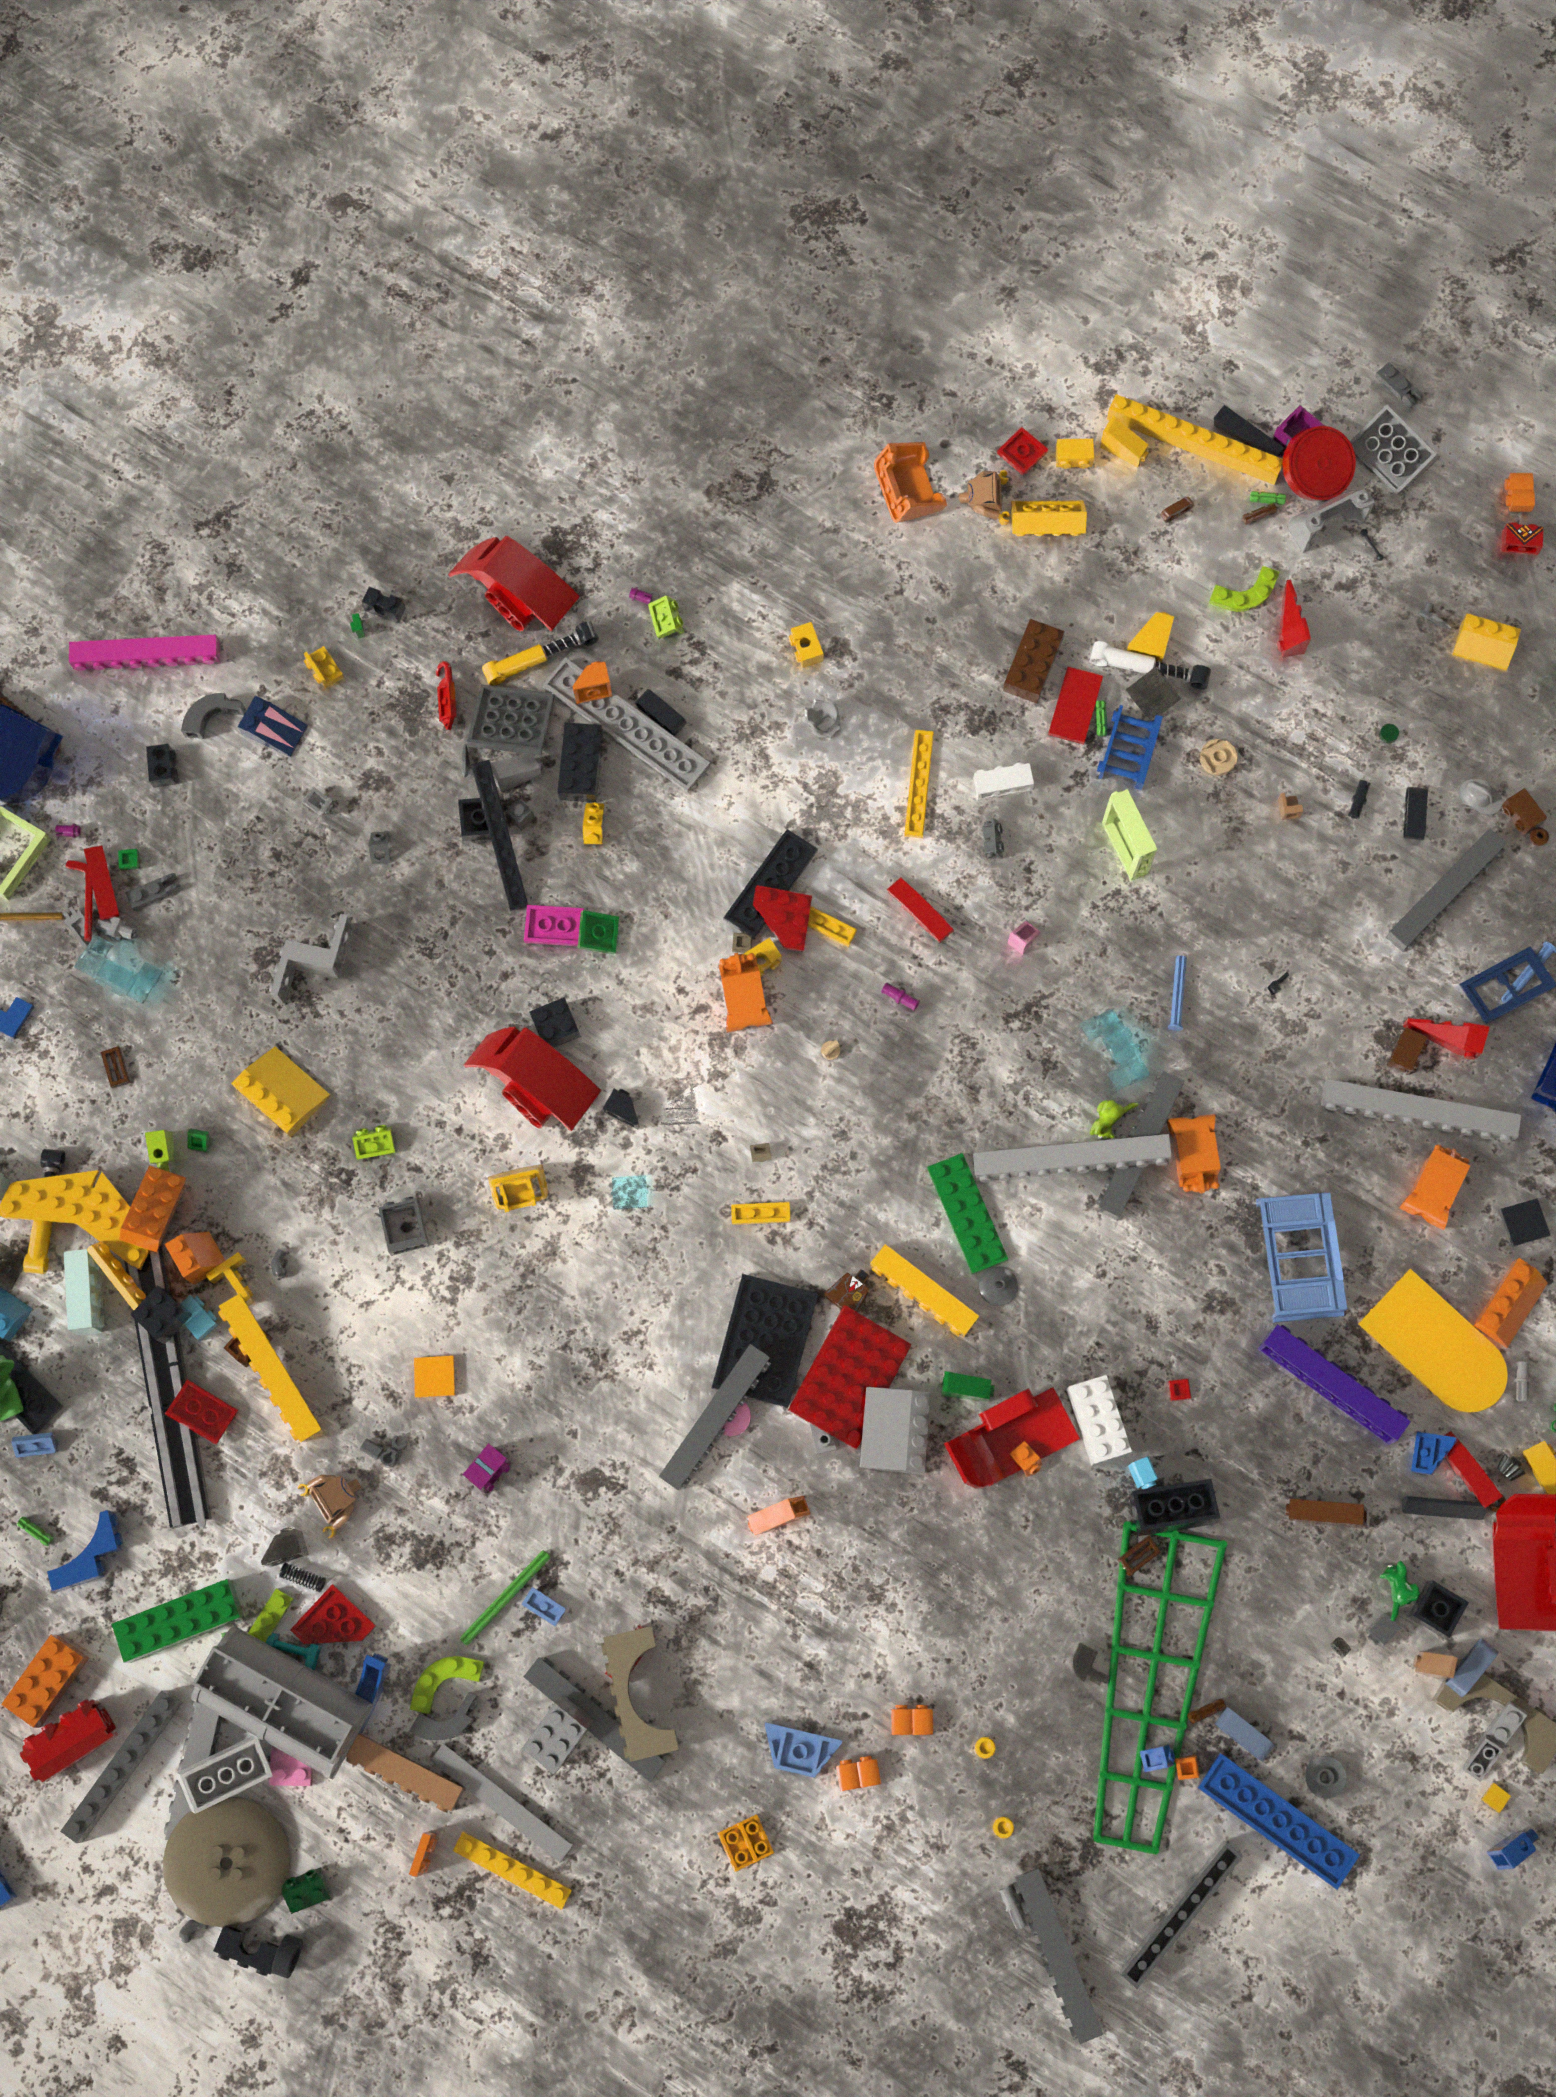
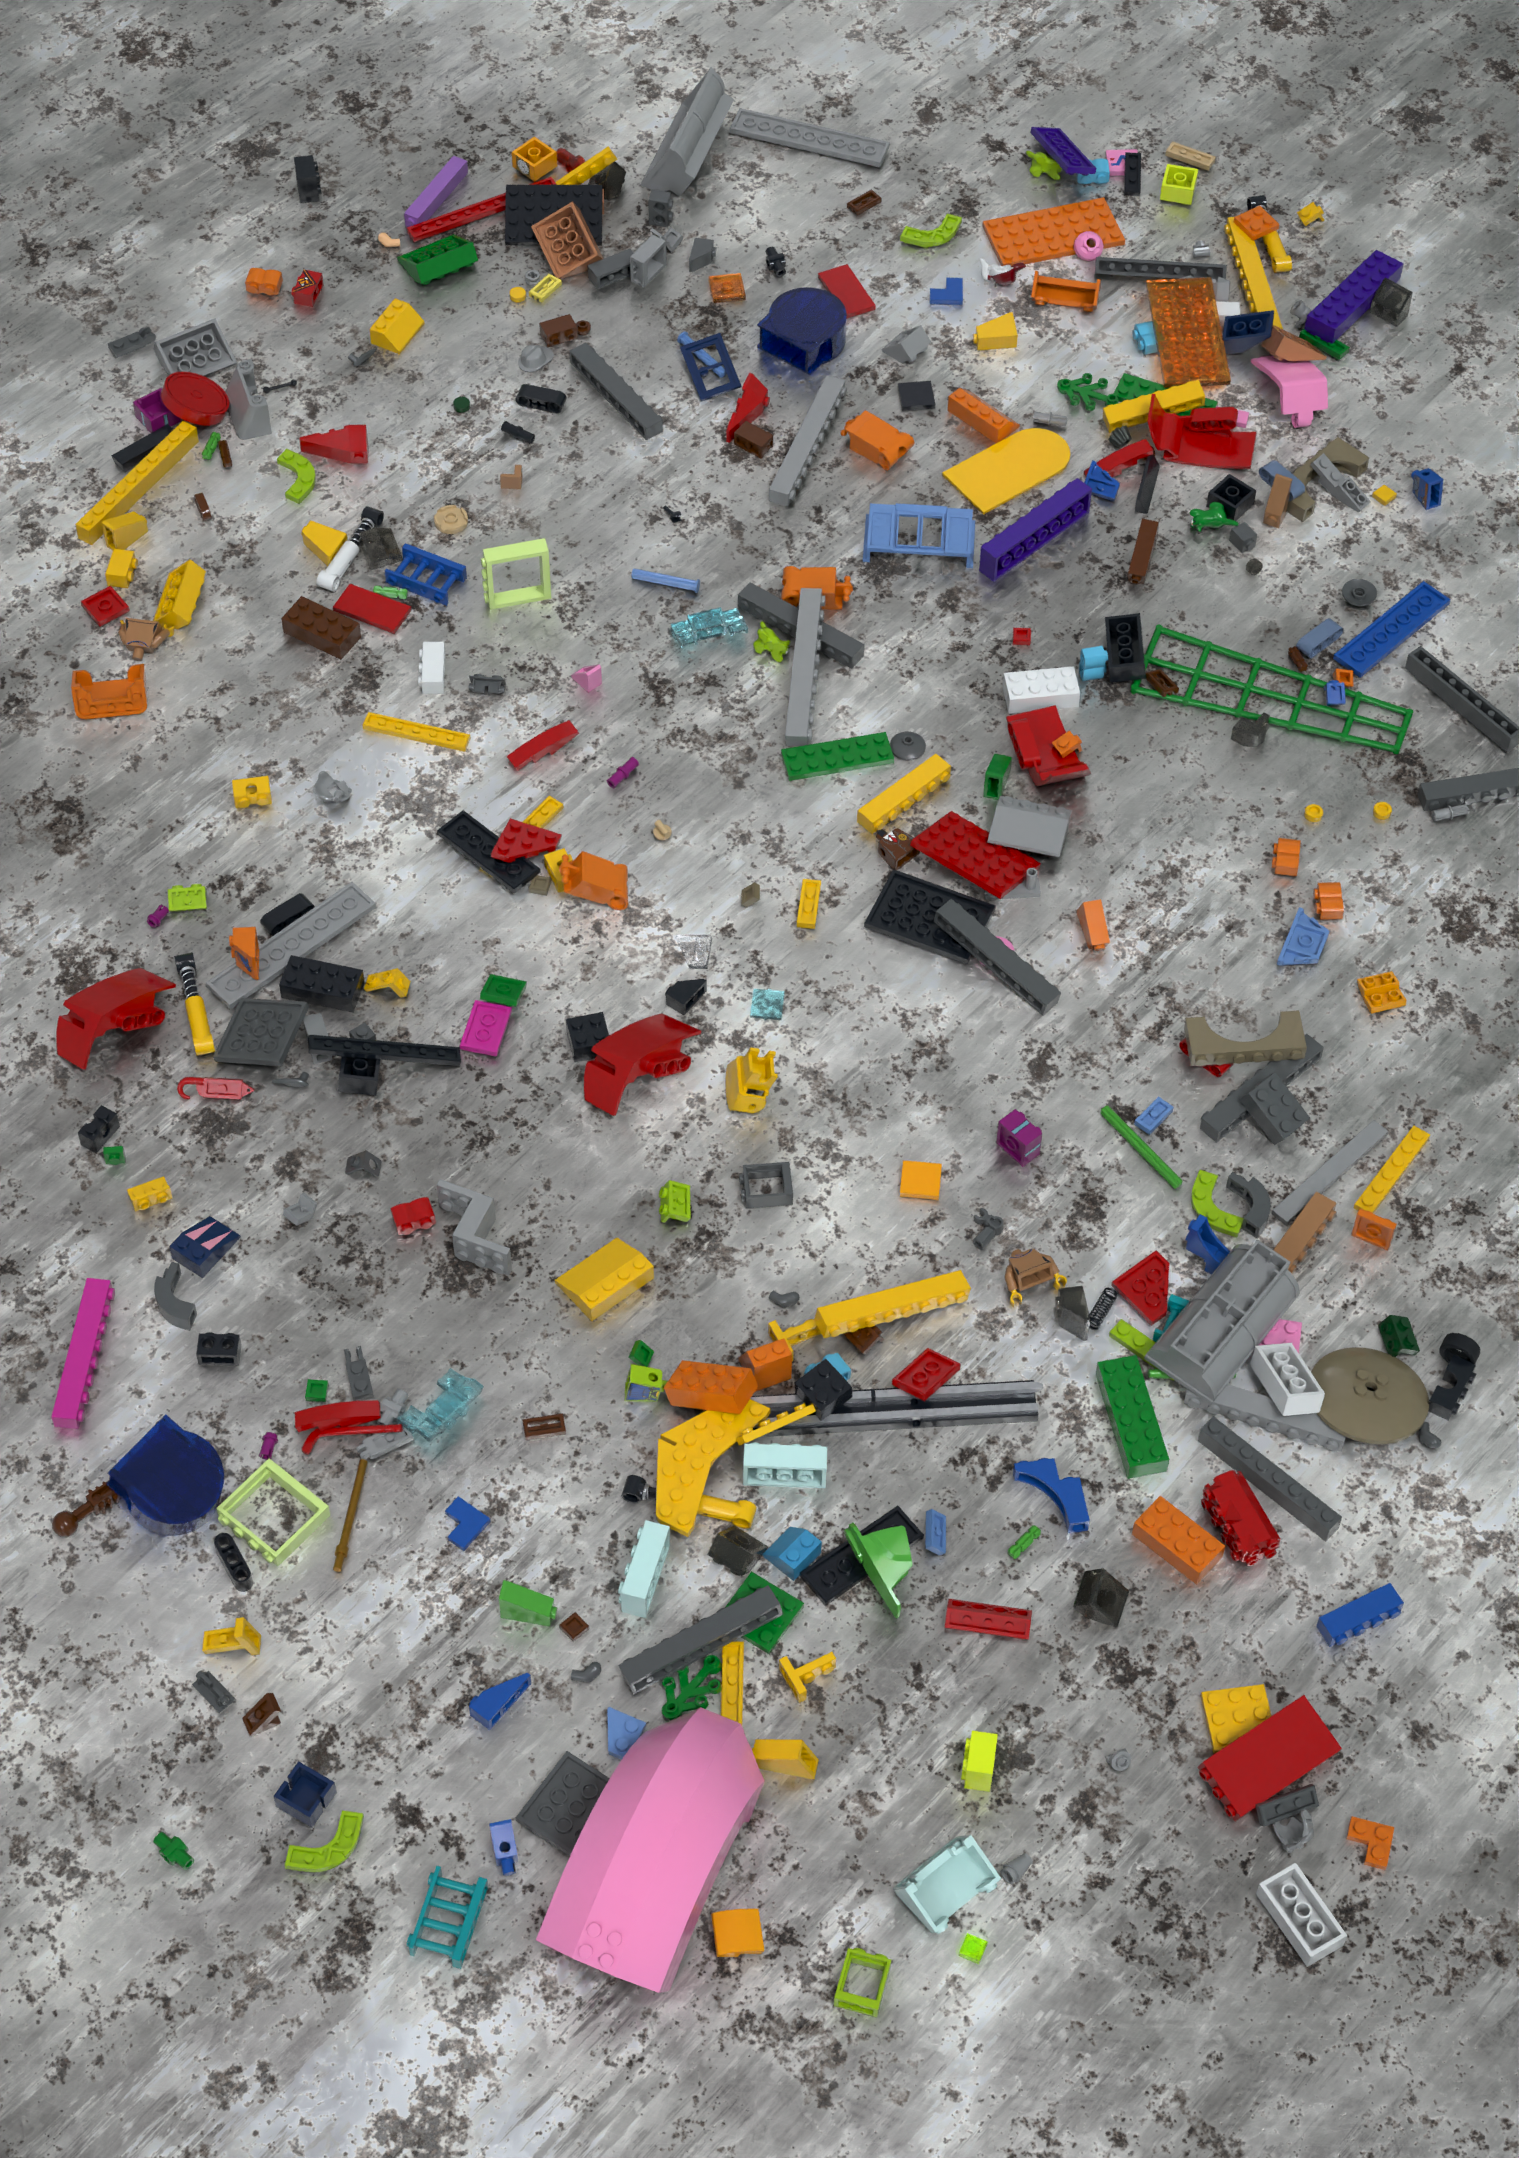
camera: 85 degrees left, 20 degrees down
none -> red brick [390,1197,436,1235]

